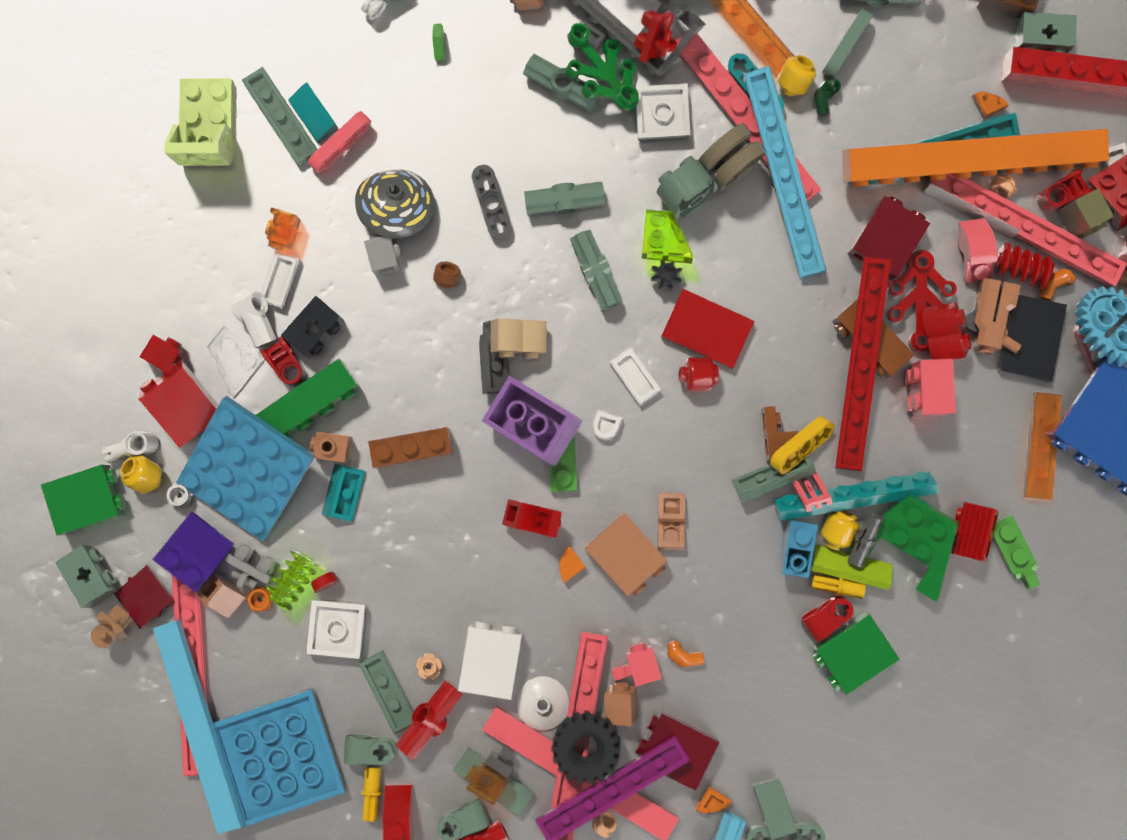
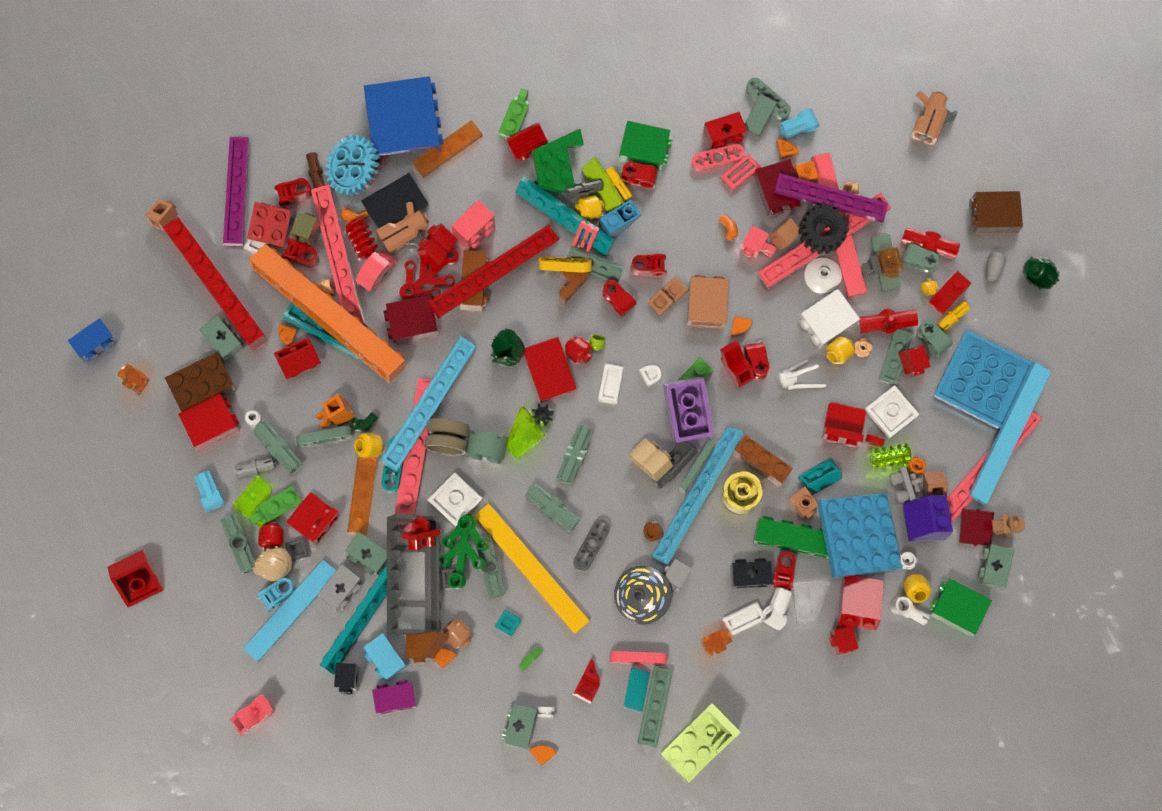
camera: 140 degrees left, 10 degrees down
none -> red brick [274,337,321,380]
none -> orange brick [316,394,355,428]
none -> yellow tile [474,503,590,634]
none -> dark green hair [491,328,525,367]
none -> teal tile [495,610,522,637]
none -> red slope [573,659,600,704]
none -> lime plate [588,334,606,350]
none -> red piece [602,280,637,317]
none -> red piece [630,254,667,277]
none -> medium azure tile [652,426,744,565]
none -> sand green tile [678,439,715,494]
none -> coral beam [692,144,745,172]
none -> red brick [703,111,747,149]
none -> coral tile [720,153,761,191]
none -> light yellow brick [722,471,763,514]
none -> red piece [744,341,770,380]
none -> white plant [779,360,826,390]
none -> orange brick [794,161,818,183]
none -> red bracket [822,402,866,448]
none -> yellow head [826,336,855,364]
none -> red brick [898,345,931,376]
none -> yellow plate [921,278,938,296]

